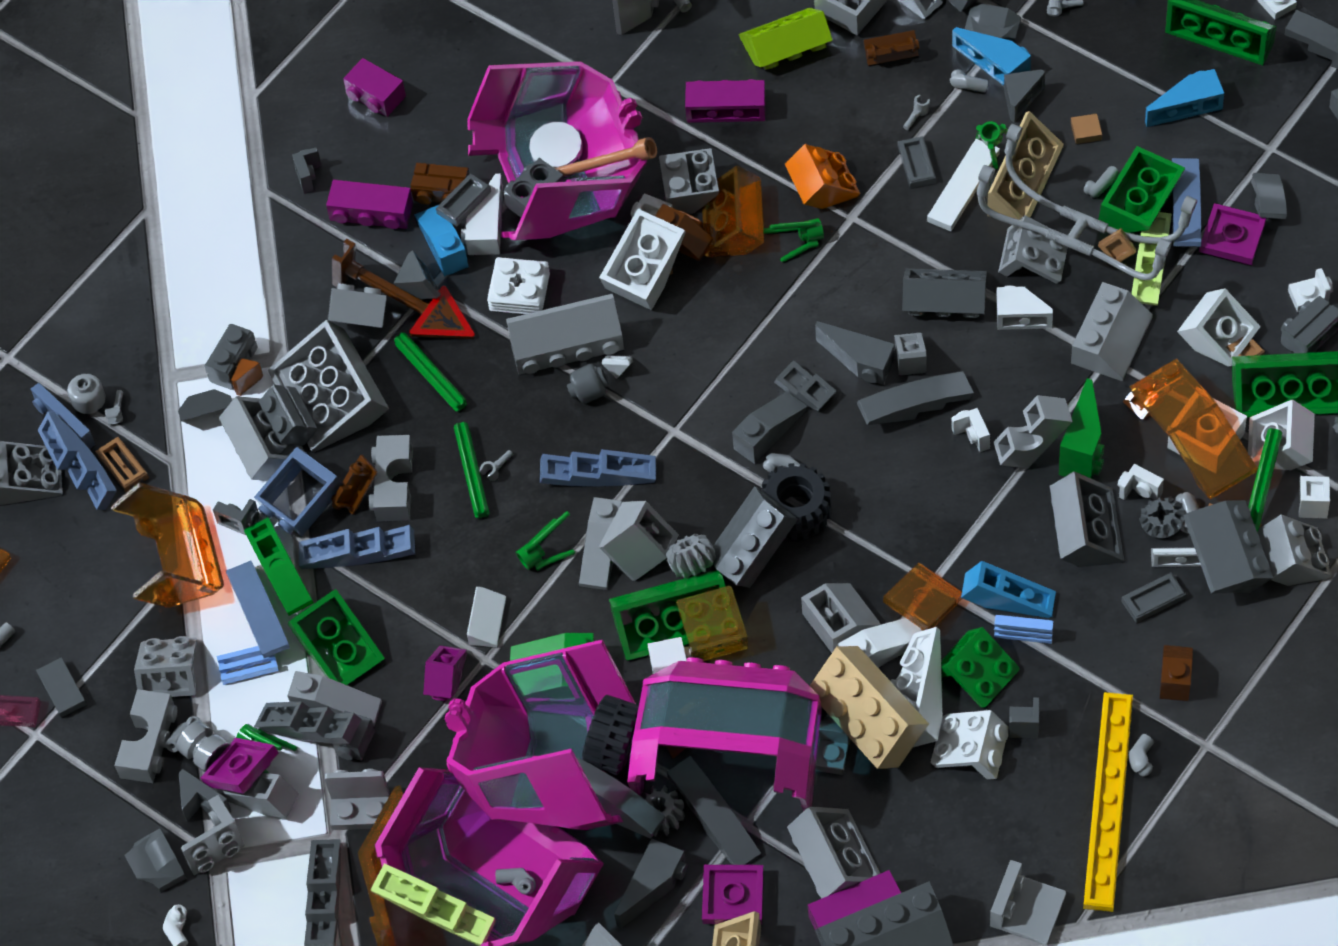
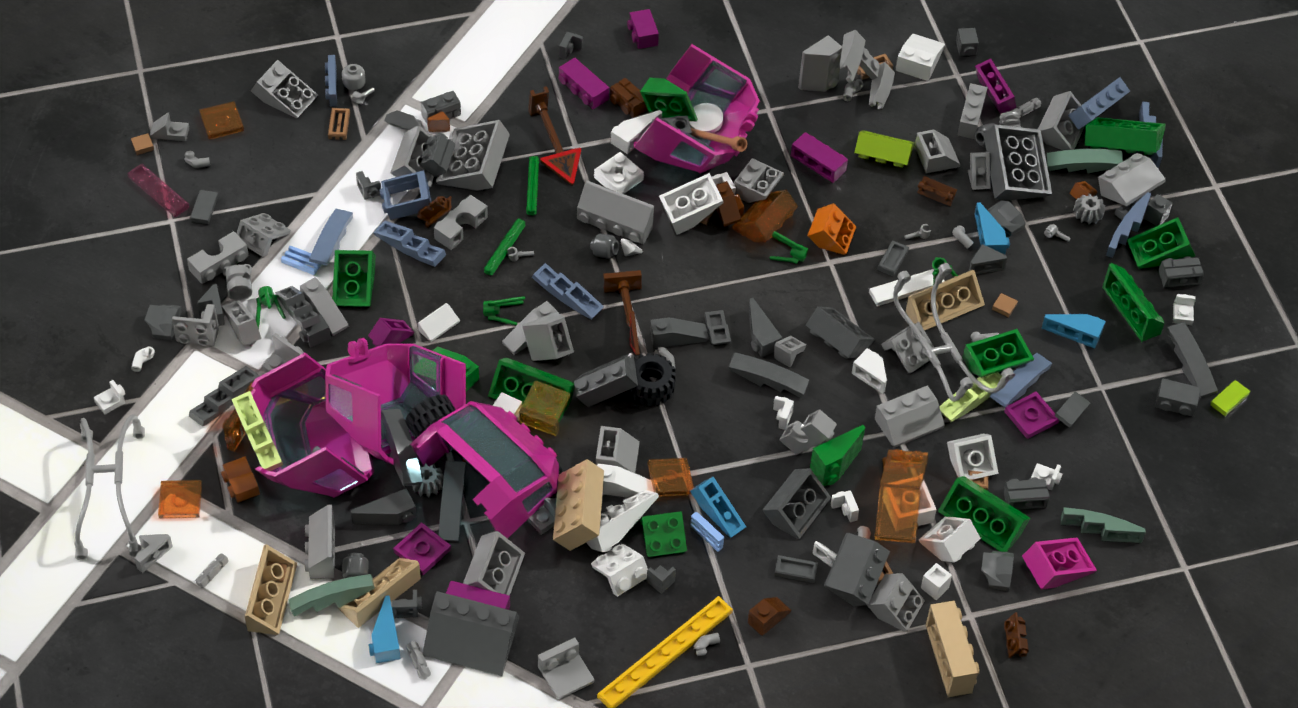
camera: 30 degrees right, 5 degrees down
sand blue slope [38,411,117,510] -> none
clear orange windscreen [111,482,224,608] -> none
magenta plate [200,738,279,794] -> none
green slope [244,517,314,616] -> none
light grey slope [328,283,387,328] -> none
dark grey slope [394,250,441,299] -> none
dark azure slope [414,205,469,277] -> none
dark grey tile [436,173,491,227] -> none
light grey gear [666,534,716,578] -> none
medium nougat tile [1098,228,1137,262] -> none
dark grey gear [1139,495,1185,538] -> none
green axle [1248,428,1283,532] -> none
none -> reddish brown piece [603,270,642,356]
none -> green slope [640,78,698,122]

